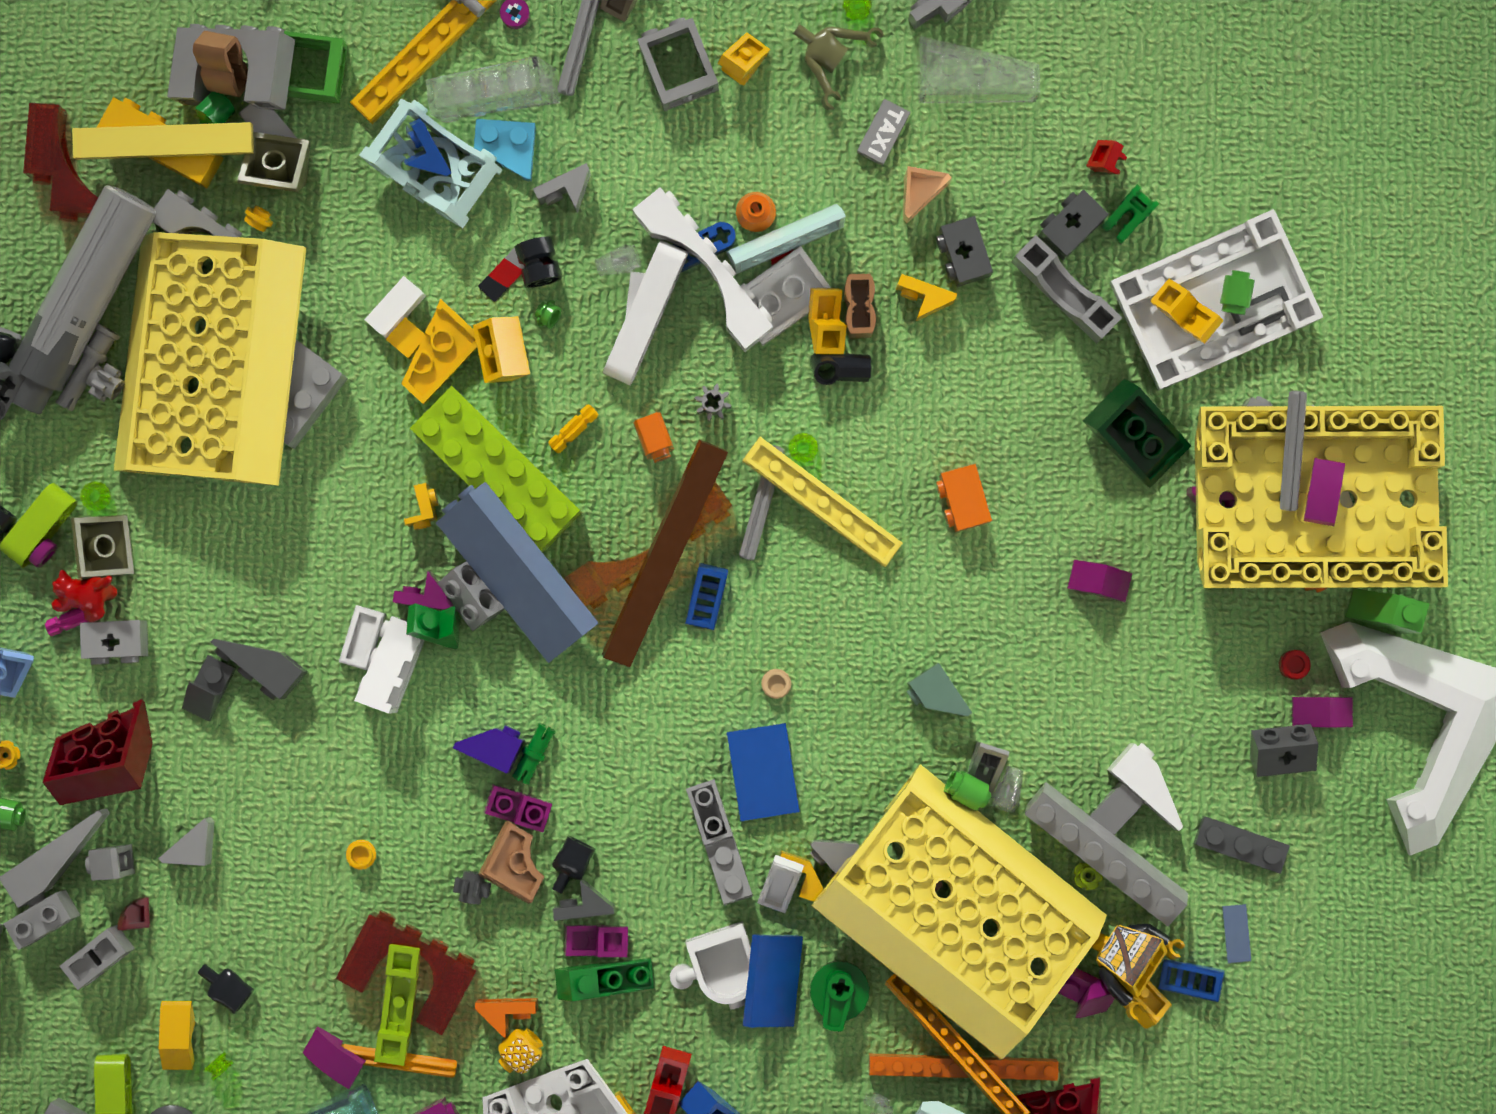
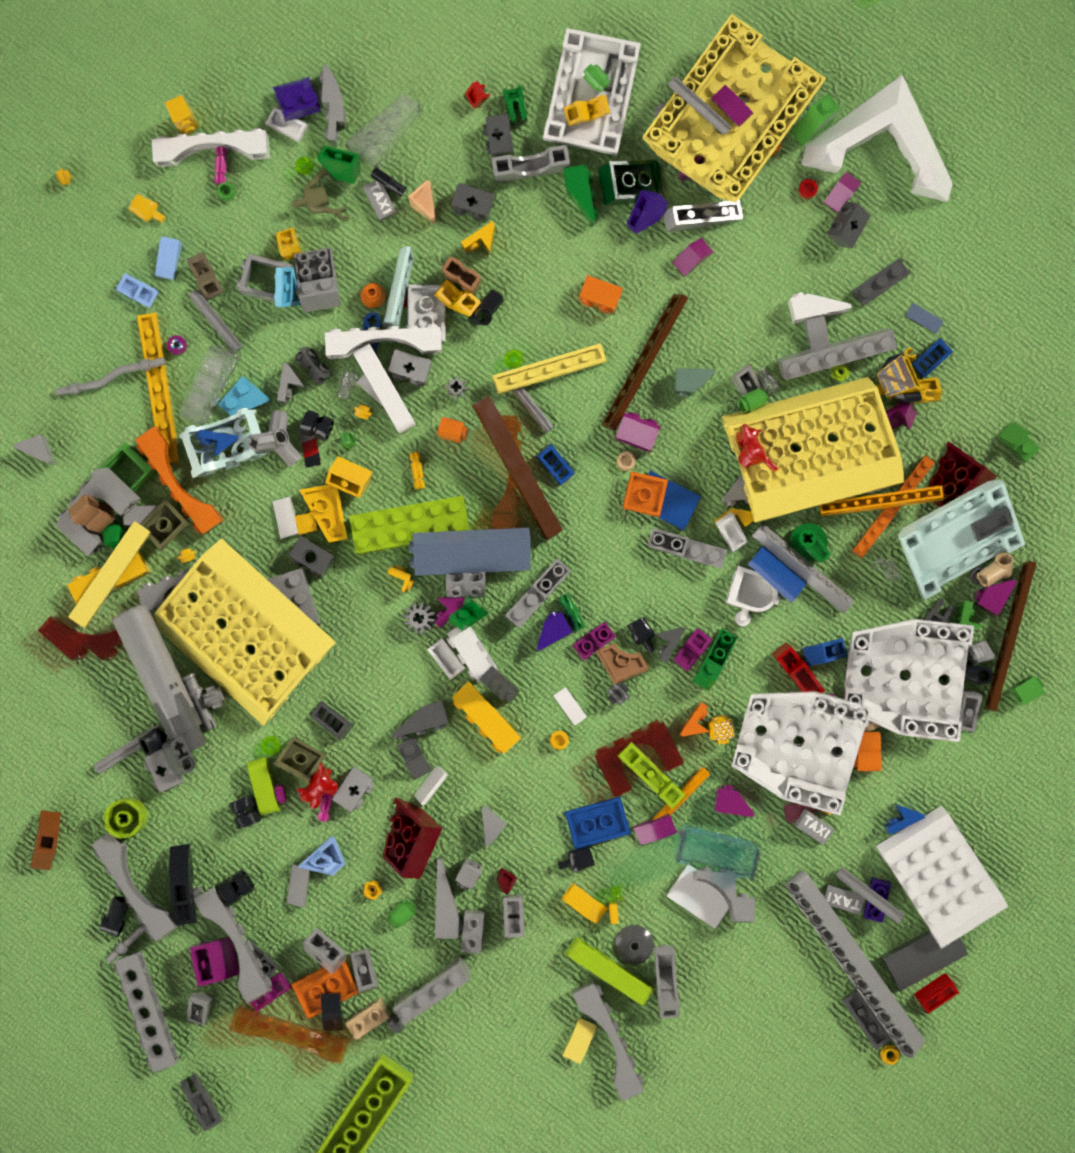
camera: 50 degrees left, 0 degrees up
none -> orange arch [135,426,224,534]
none -> light grey piece [248,411,302,467]
none -> medium azure wing [274,267,301,307]
none -> dark grey brick [289,536,336,577]
none -> light grey slope [294,247,341,312]
none -> dark grey hinge [296,347,332,385]
none -> dark grey slope [310,701,354,740]
none -> green slope [317,145,361,184]
none -> yellow plate [354,404,373,419]
none -> black axle [370,167,407,197]
none -> light grey brick [388,350,432,386]
none -> light grey gear [403,602,436,635]
none -> white slope [414,766,448,805]
none -> yellow brick [452,681,521,754]
none -> dark grey plate [479,665,520,705]
none -> light grey slope [505,558,571,629]
none -> white sticker [554,688,587,725]
none -> green slope [563,165,598,226]
none -> blue tile [565,796,631,849]
none -> reddish brown tile [601,294,688,431]
none -> yellow tile [609,901,618,924]
none -> slope [615,412,661,453]
none -> orange tile [622,471,668,517]
none -> dark purple slope [626,190,668,233]
none -> light grey slope [663,200,743,232]
none -> red animal [736,424,779,471]
none -> light grey piece [752,523,854,613]

